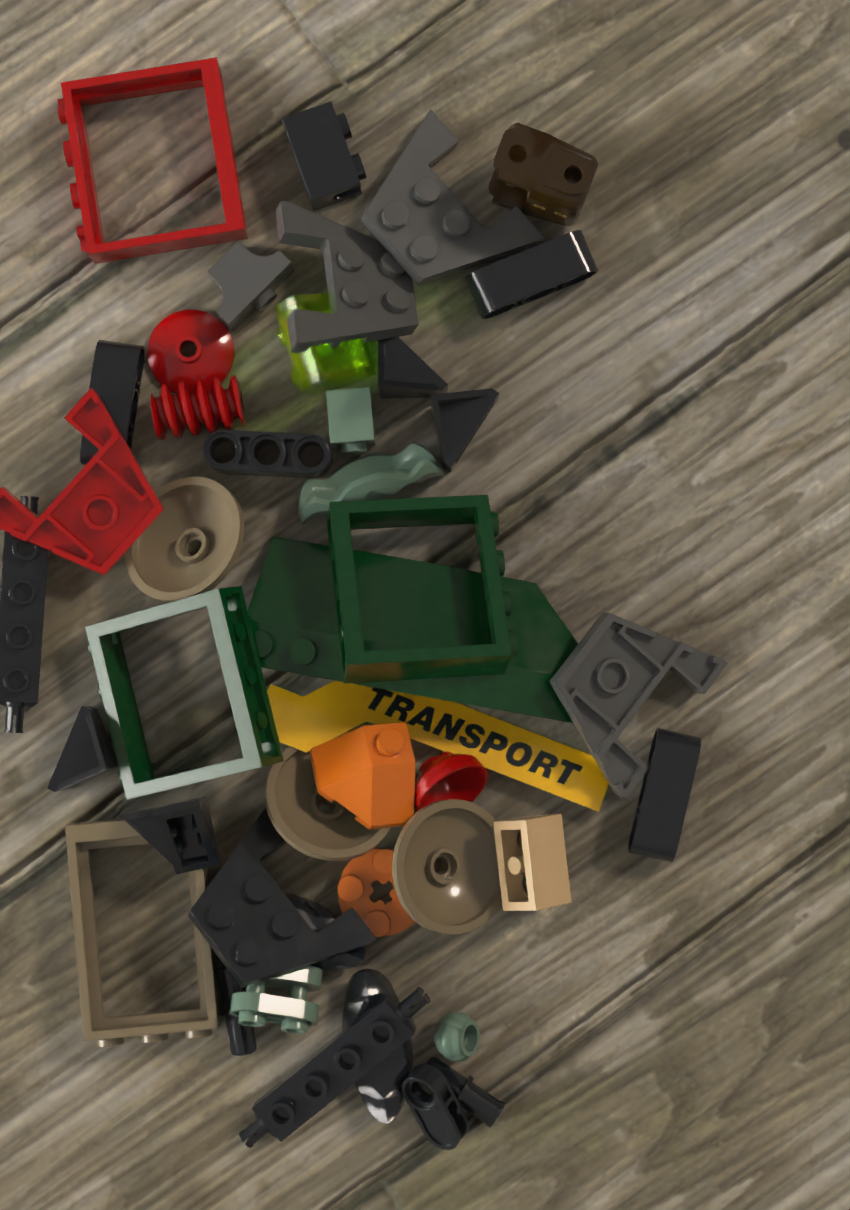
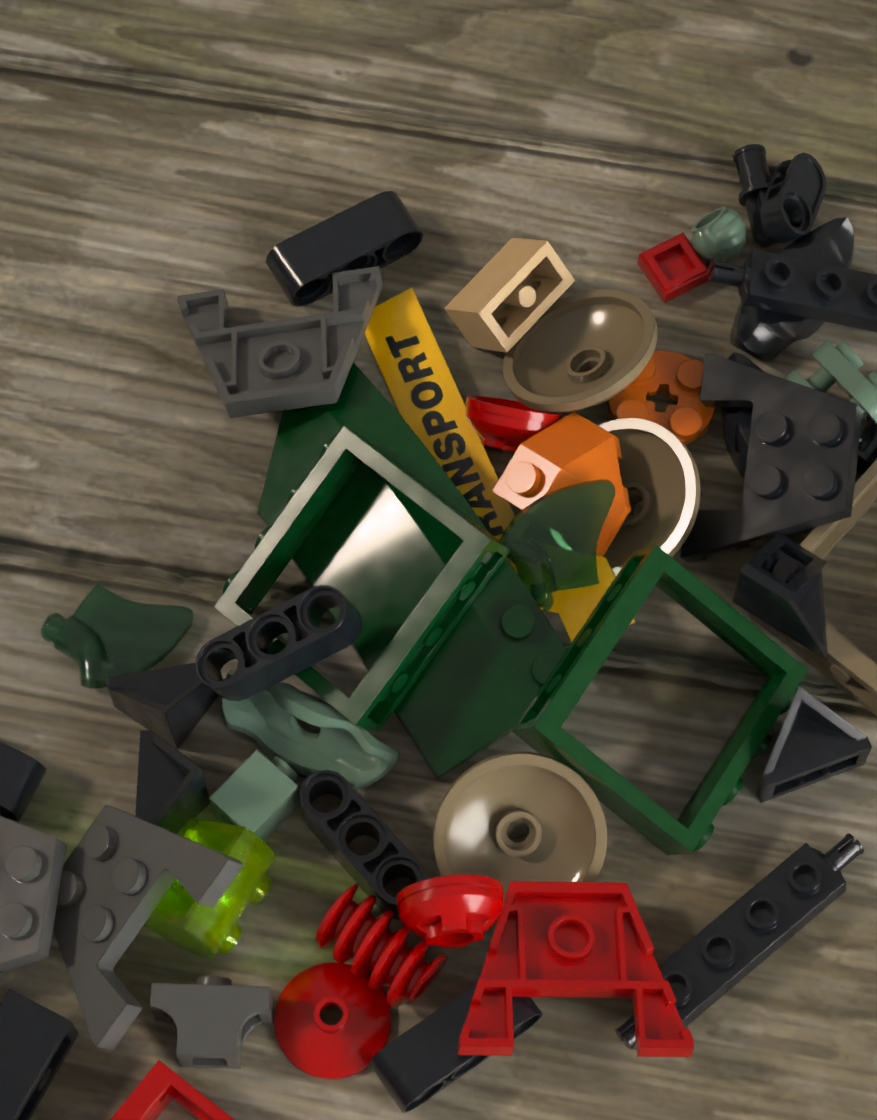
camera: 135 degrees left, 20 degrees down
none -> clear green arm [41,584,194,689]
none -> black beam [195,585,362,702]
none -> red piece [396,874,504,949]
none -> clear green arm [499,479,615,611]
none -> red tile [637,232,709,303]

